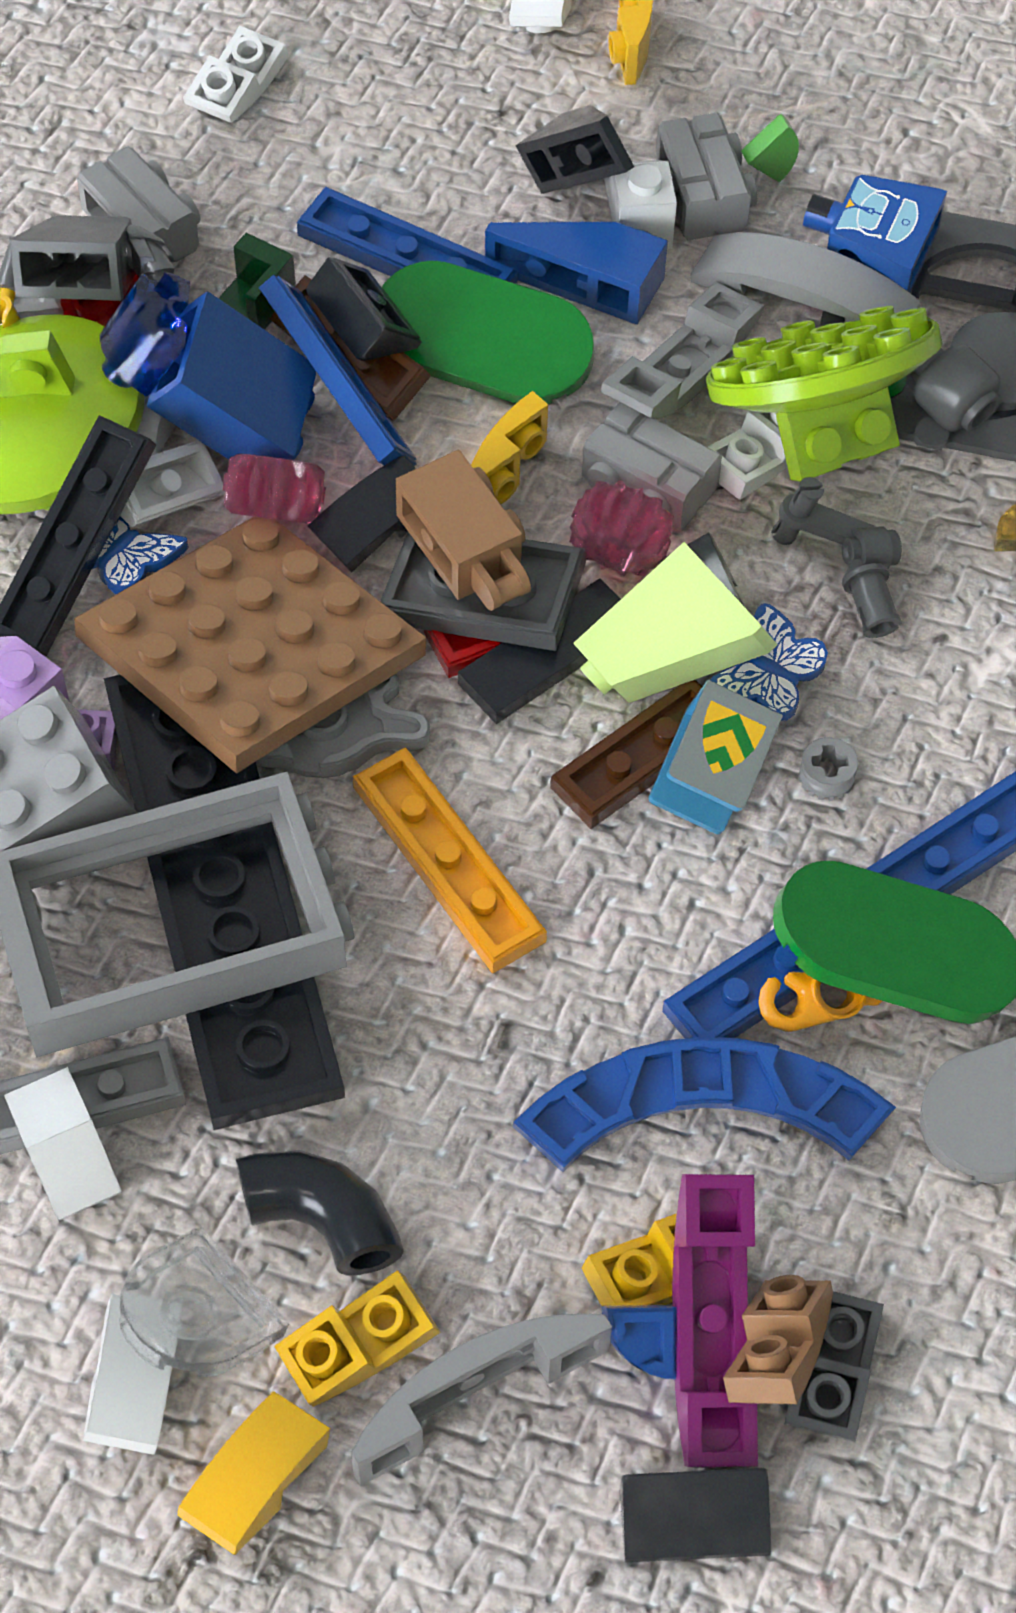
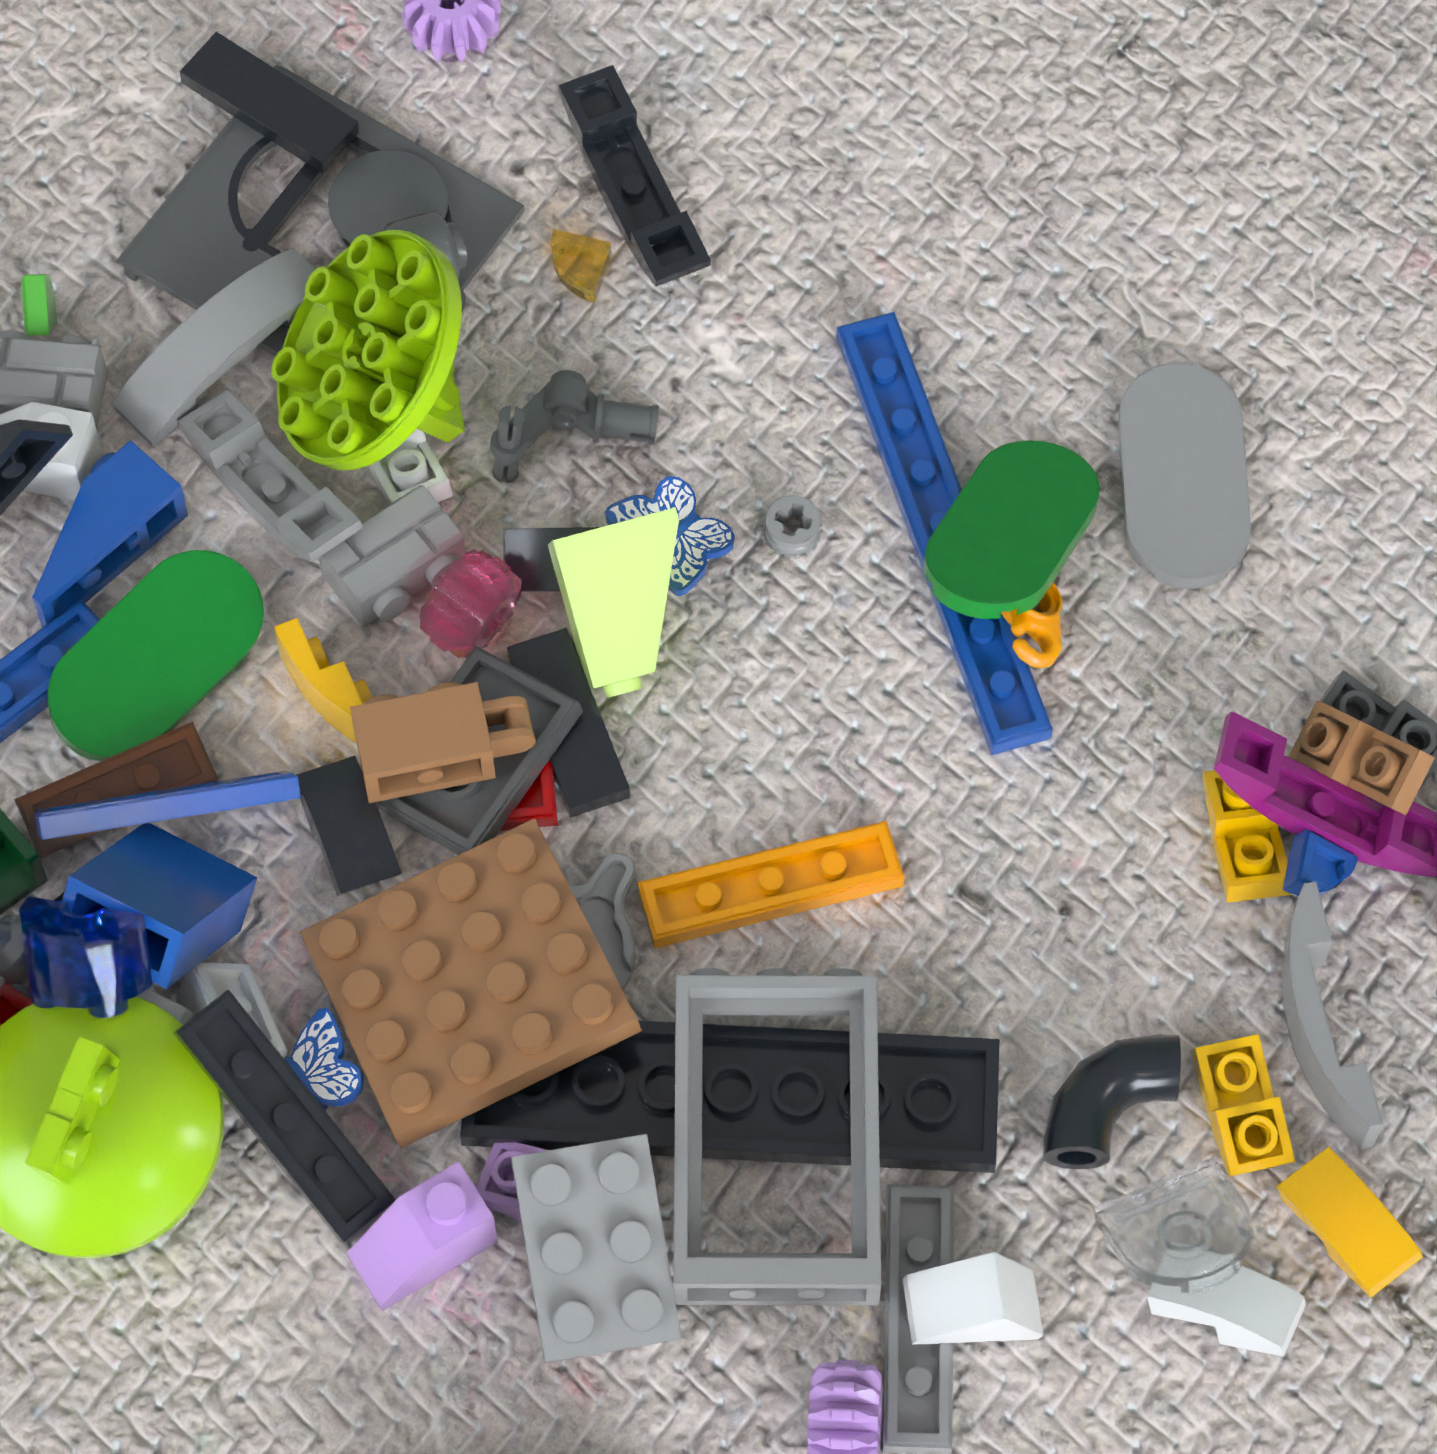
camera: 70 degrees left, 5 degrees up
clear pink gear [222,453,326,524] -> none
black slope [306,257,422,361] -> none
blue tile [513,1037,896,1172] -> none
reddish brown tile [550,680,703,829] -> none
piece [648,680,783,834] -> none
blue torso [803,175,947,293] -> none

